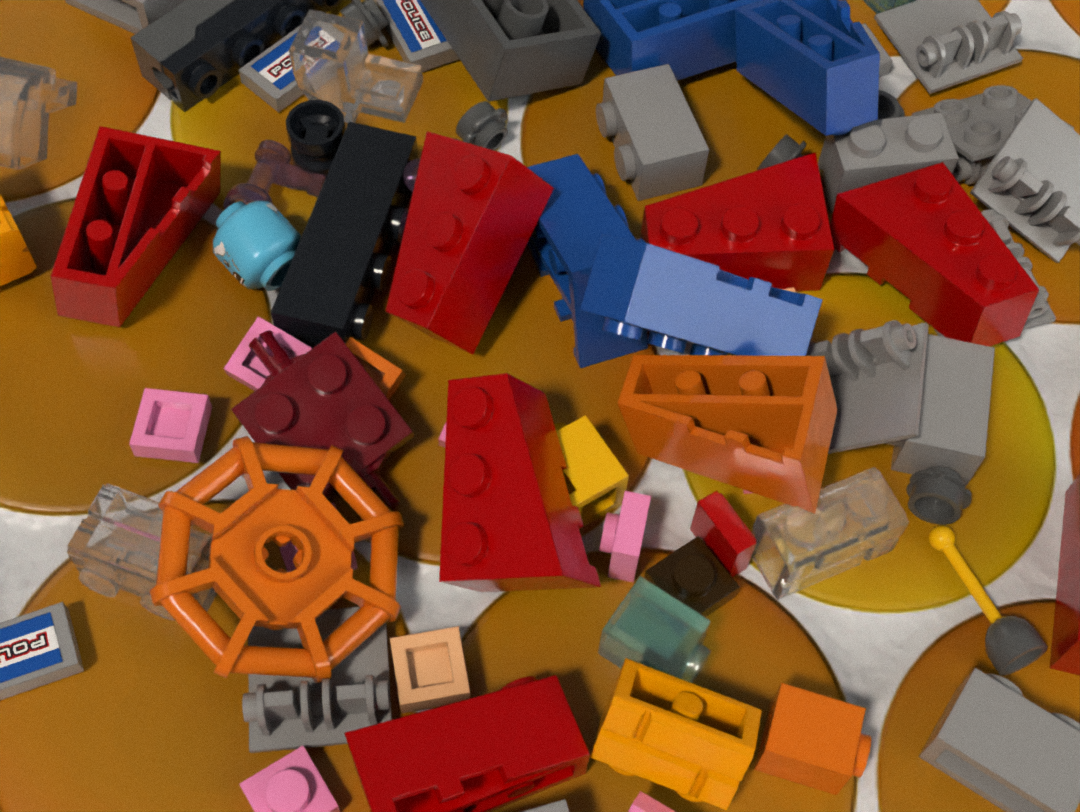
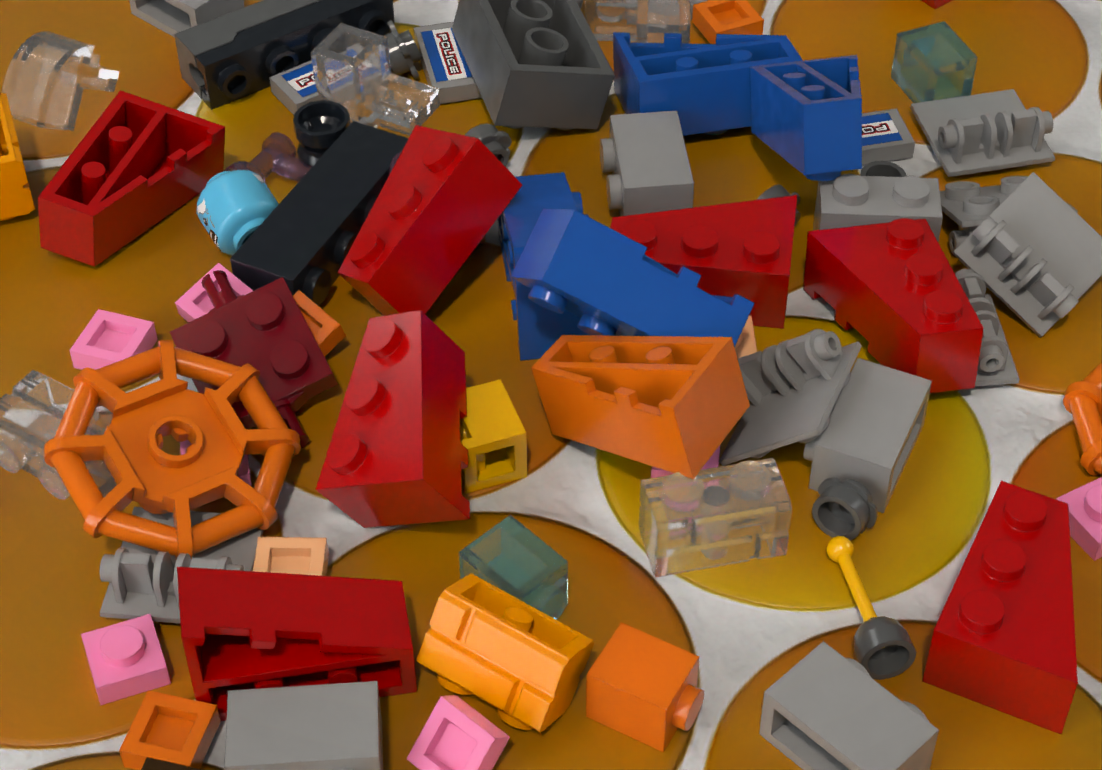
camera: 15 degrees right, 15 degrees down
bright pink plate [599,491,651,583] -> none
dark brown plate [643,536,740,632] -> none
red tile [690,490,757,578] -> none

